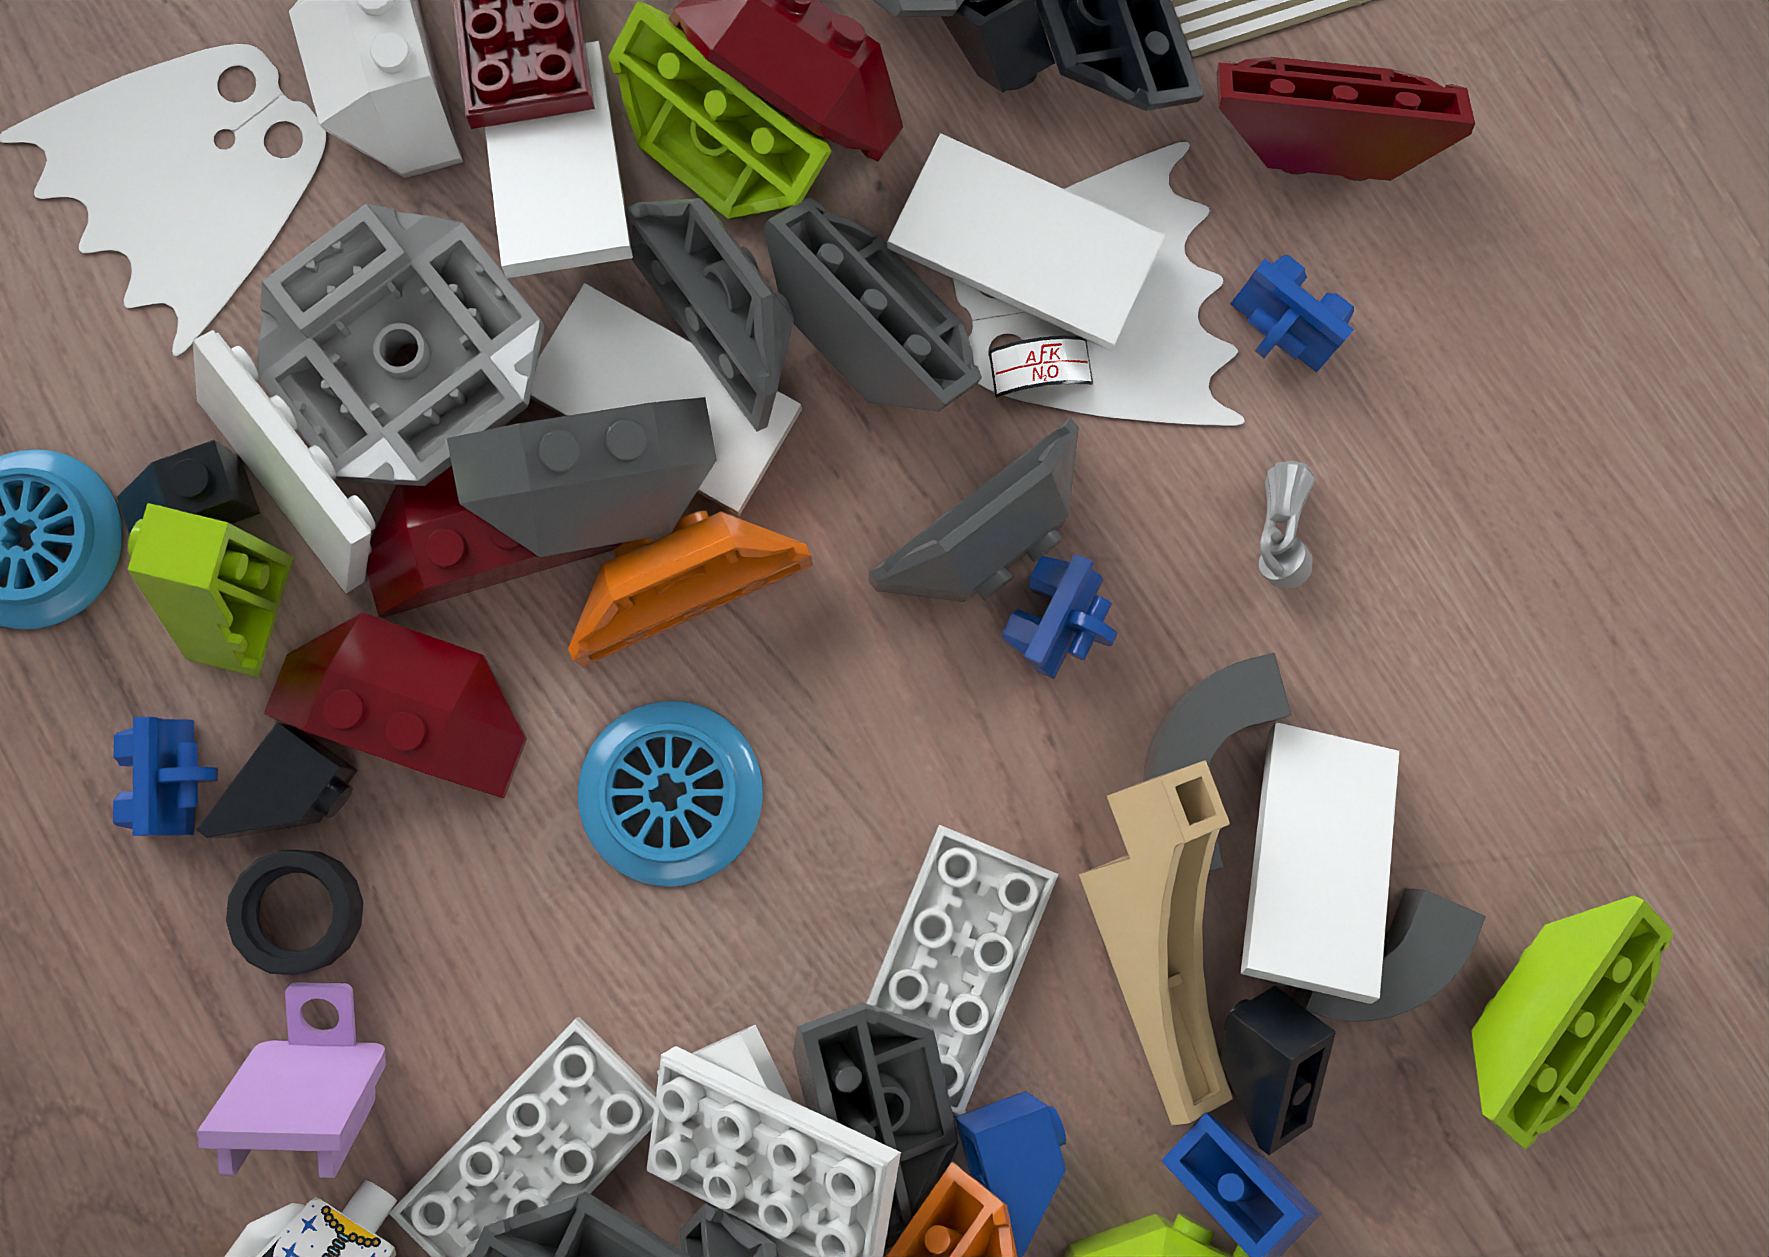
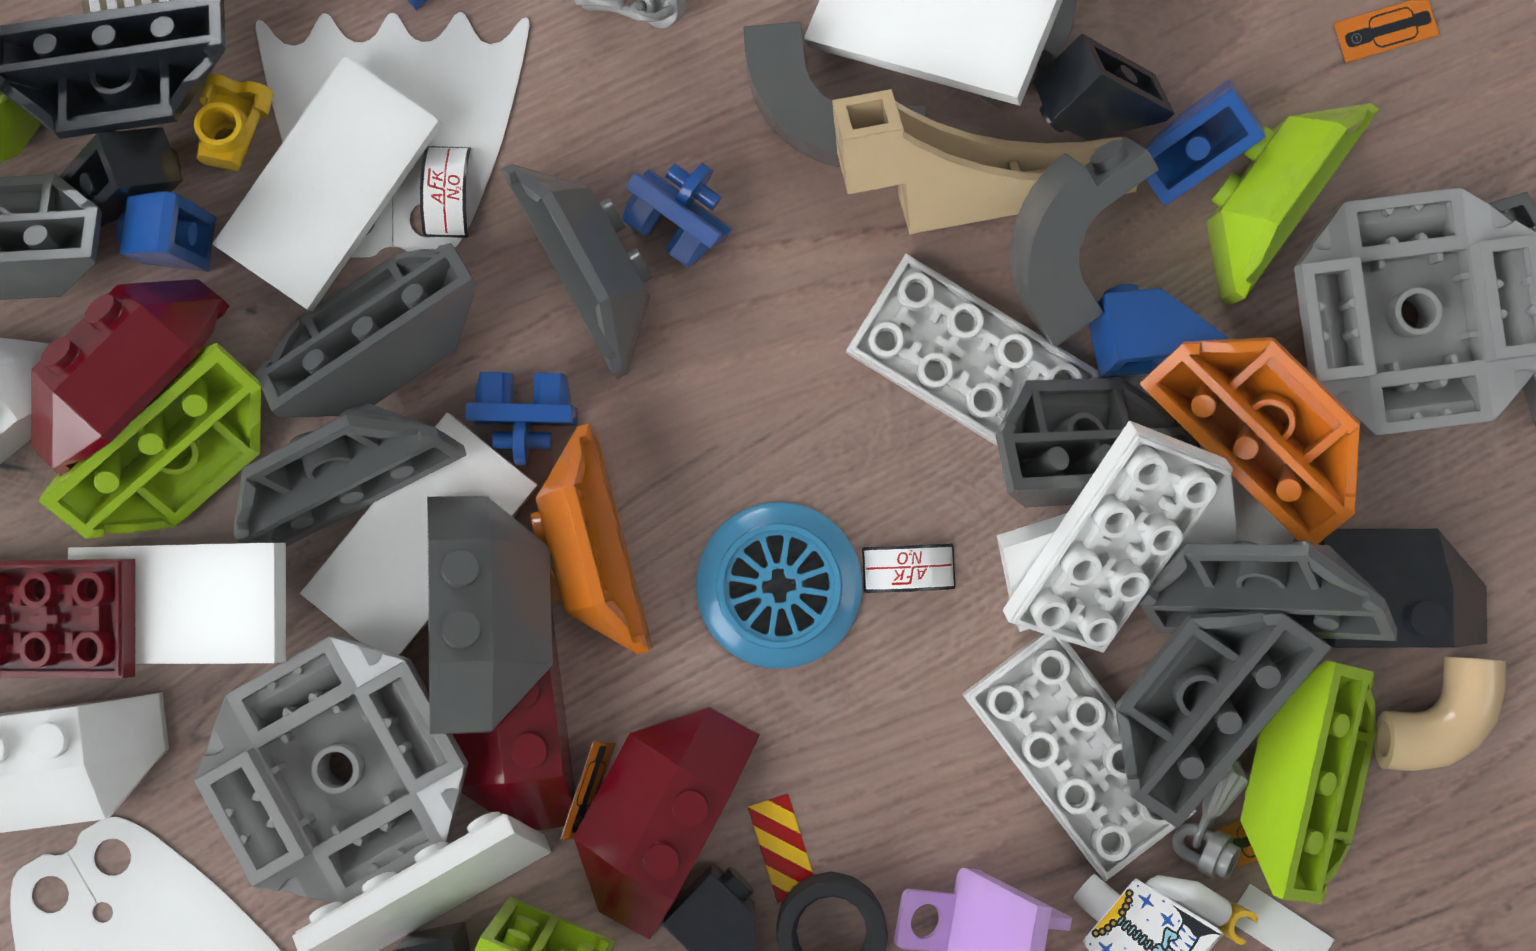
camera: 75 degrees left, 5 degrees up
none -> blue slope [116,192,216,272]
none -> yellow plate [194,74,274,172]
none -> blue hips [465,372,578,466]
none -> orange sticker [560,741,616,839]
none -> sticker [747,794,813,903]
none -> white sticker [862,543,955,593]
none -> dark grey arch [1010,137,1159,347]

